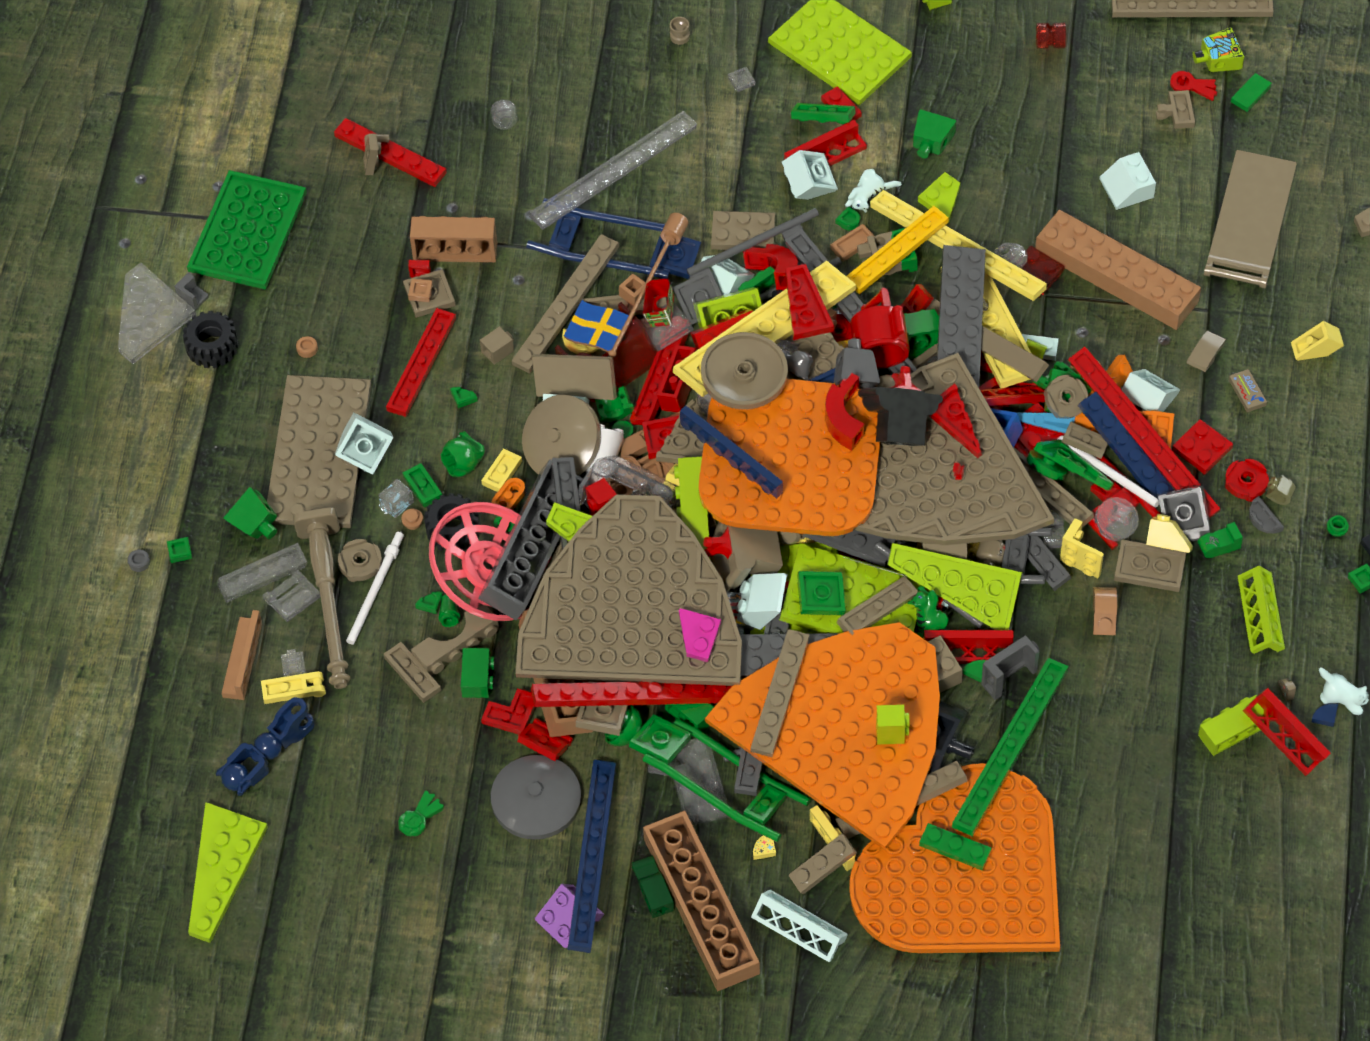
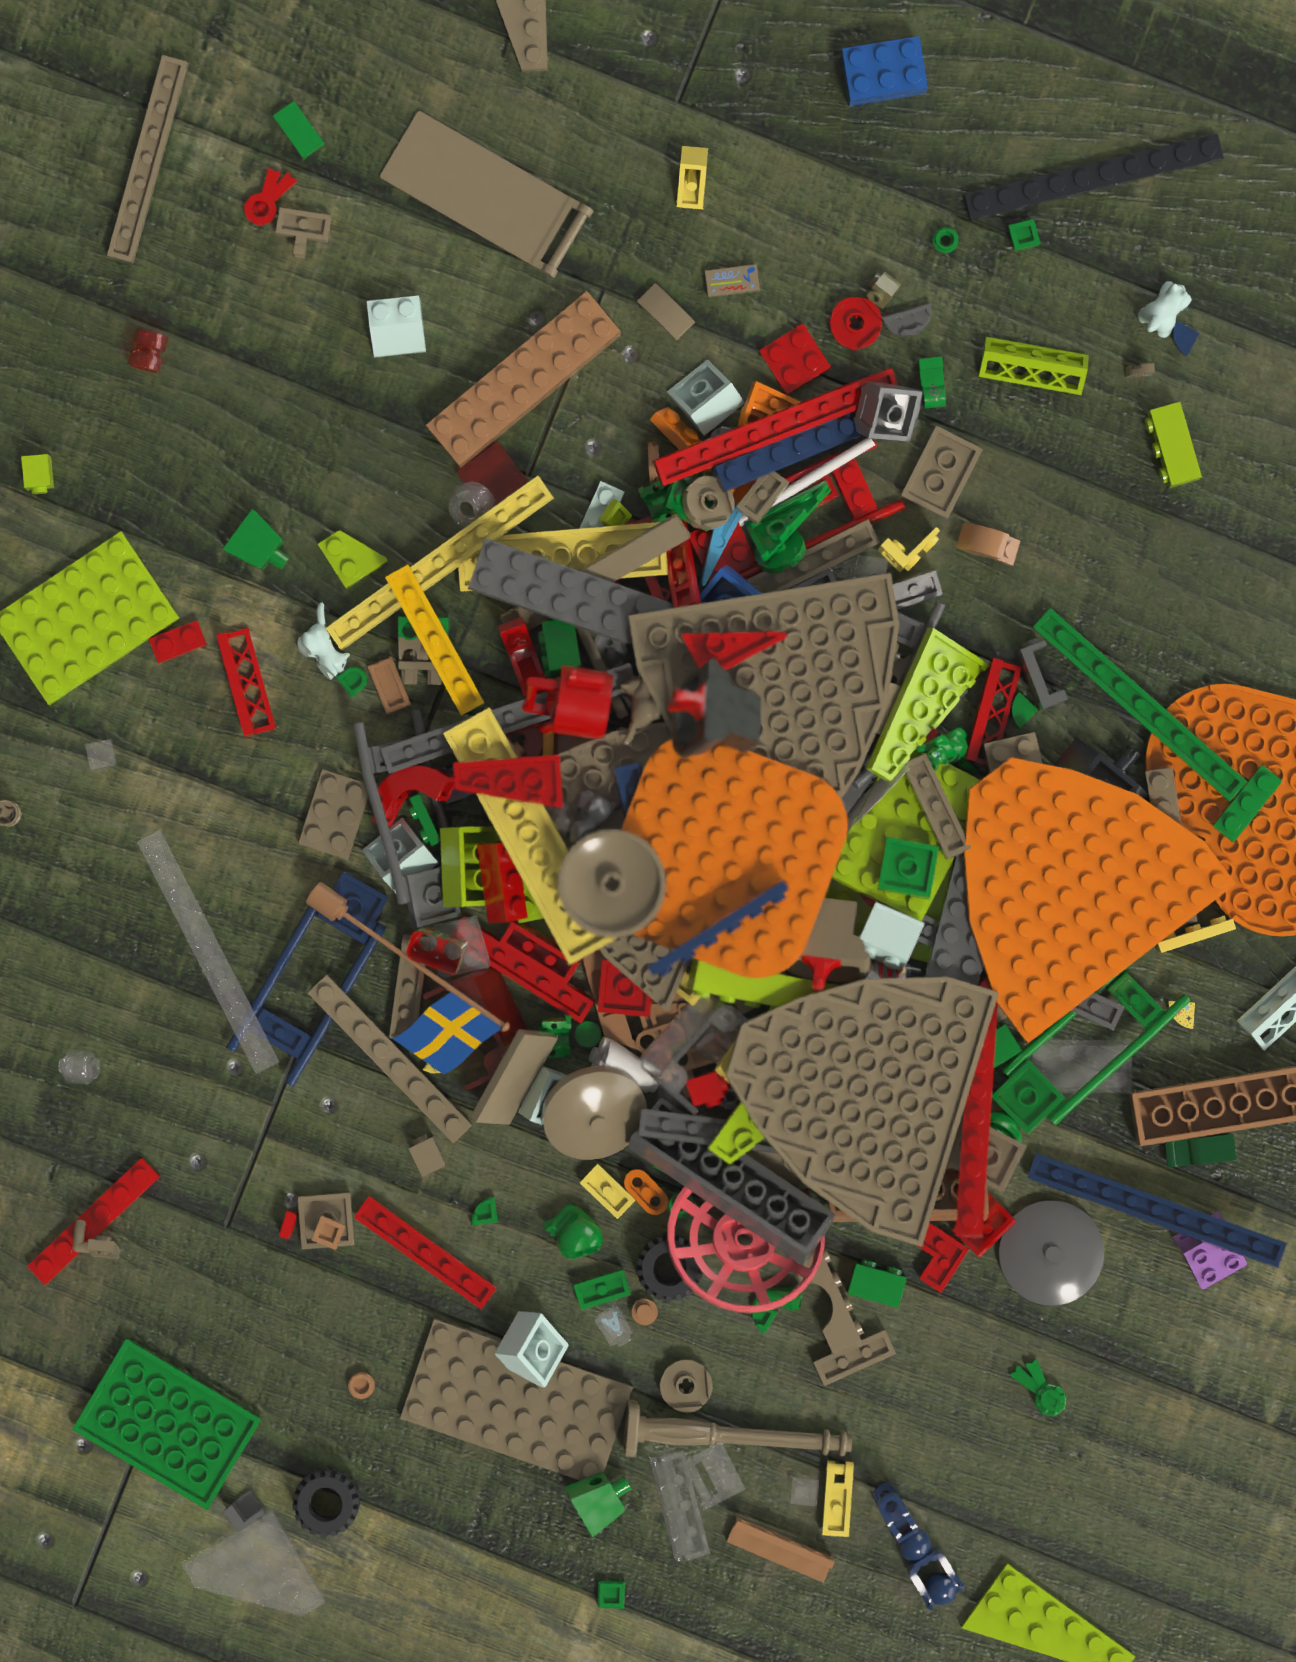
camera: 80 degrees left, 30 degrees up
dark grey tile [127,549,150,572] -> none
white bar [346,532,404,645] -> none
medium nougat brick [410,216,497,262] -> none
medium nougat plate [619,274,645,306] -> none
dark pink wing [679,608,721,662] -> none
dark tan plate [750,629,810,757] -> none
light aqua slope [782,150,838,200] -> none
dark tan plate [789,834,857,895] -> none
green plate [791,103,855,124] -> none
red arch [825,373,864,451] -> none
dark grey torso [834,339,880,389] -> none
lime brick [876,705,909,745] -> none
red piece [953,463,965,480] -> none
clear tile [1094,497,1139,541] -> none
light yellow slope [1146,514,1193,553] -> none
torso [1193,27,1244,72] -> none
red fence [1243,688,1331,776] -> none

